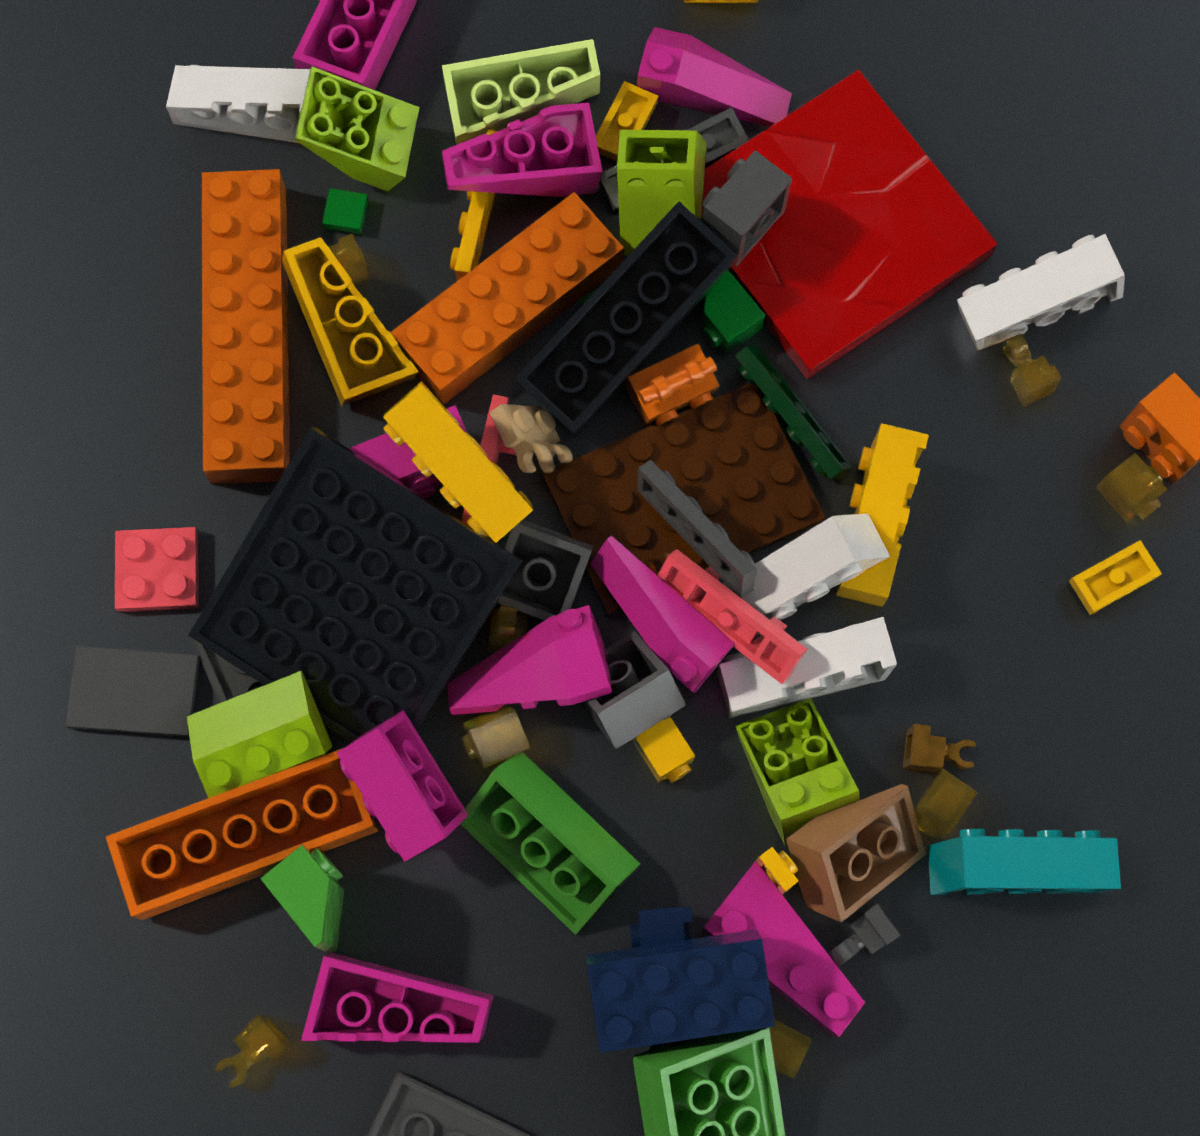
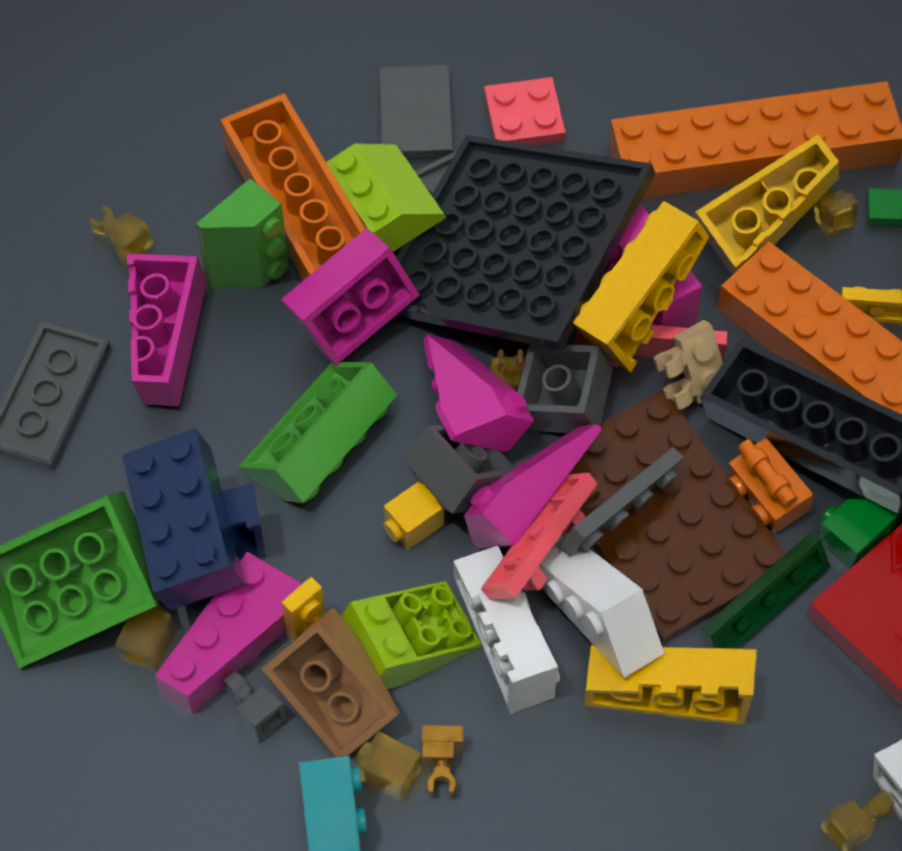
camera: 85 degrees right, 15 degrees down
clear yellow brick [461,704,530,768] -> none

